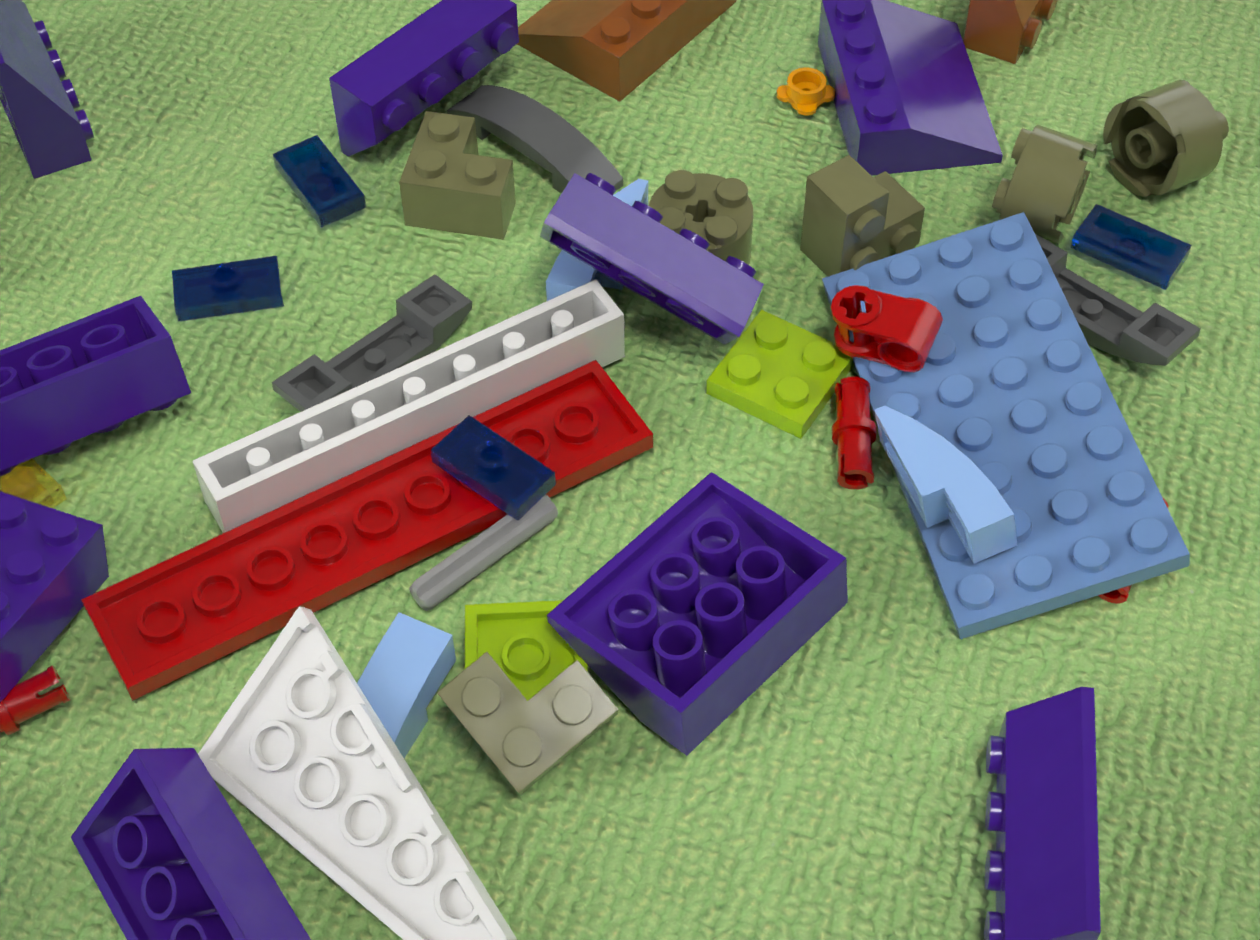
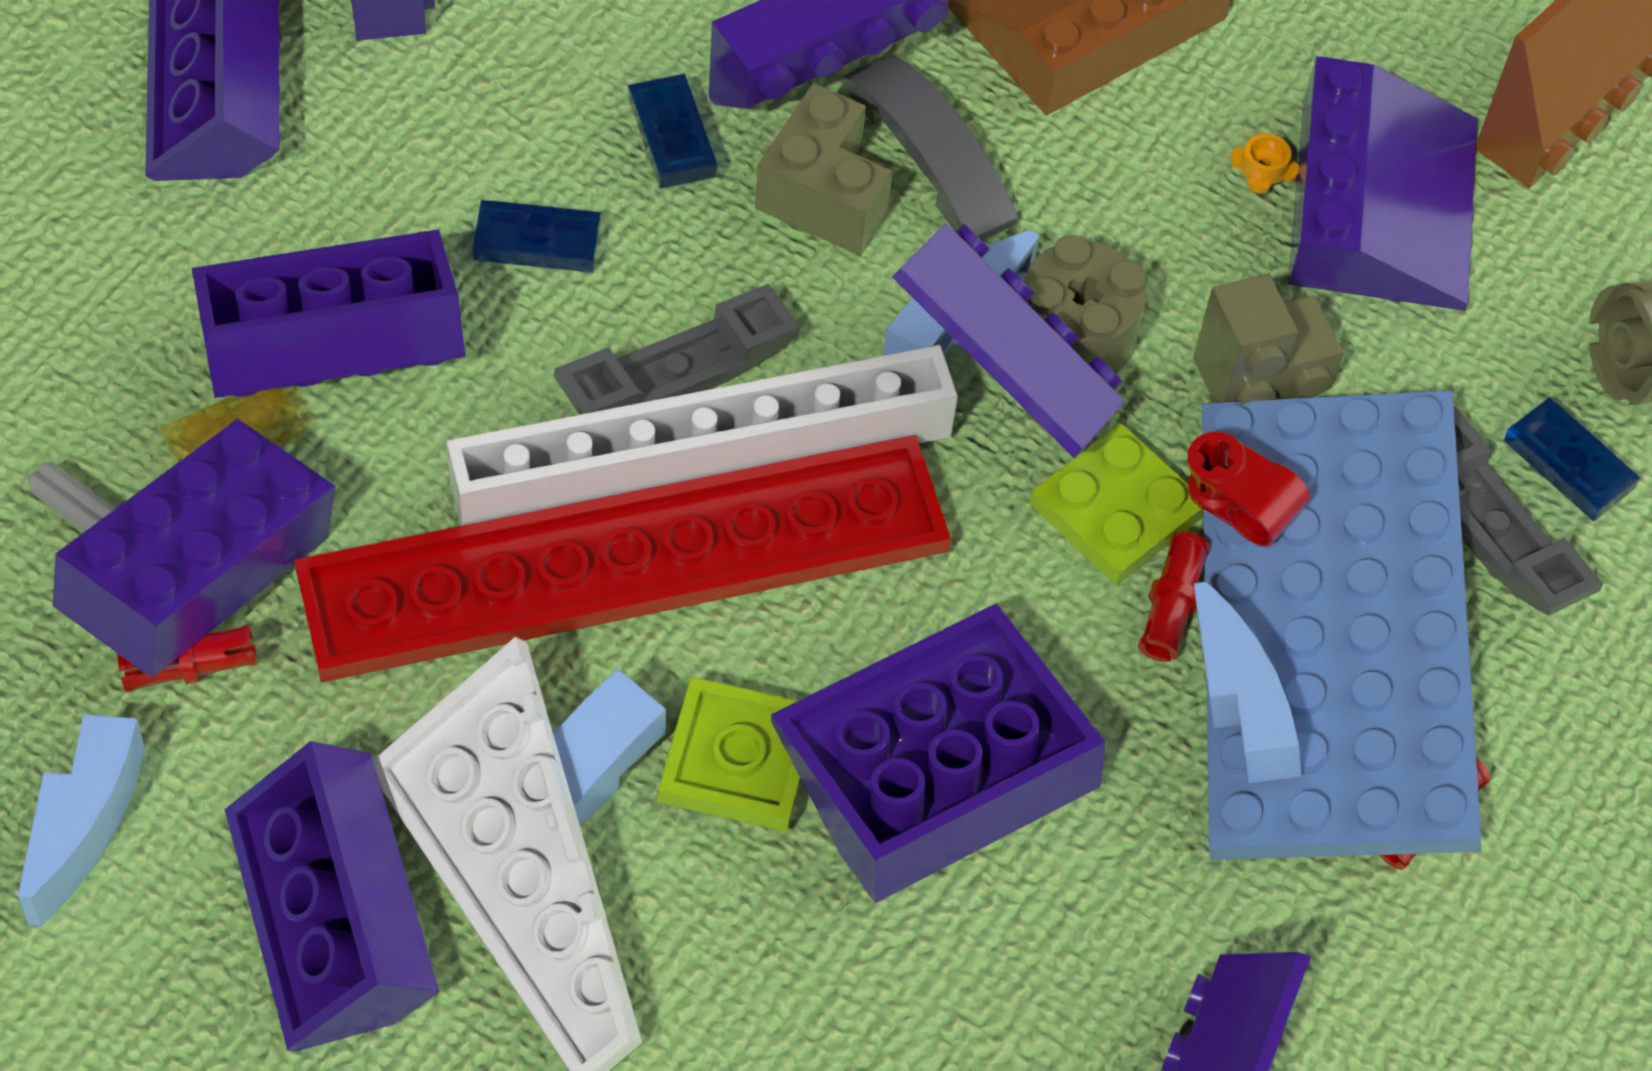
camera: 10 degrees right, 5 degrees up
light grey axle [409,492,558,611] -> none
clear blue plate [431,415,556,521] -> none
brick [437,652,618,795] -> none
olive brick [992,125,1098,244] -> none

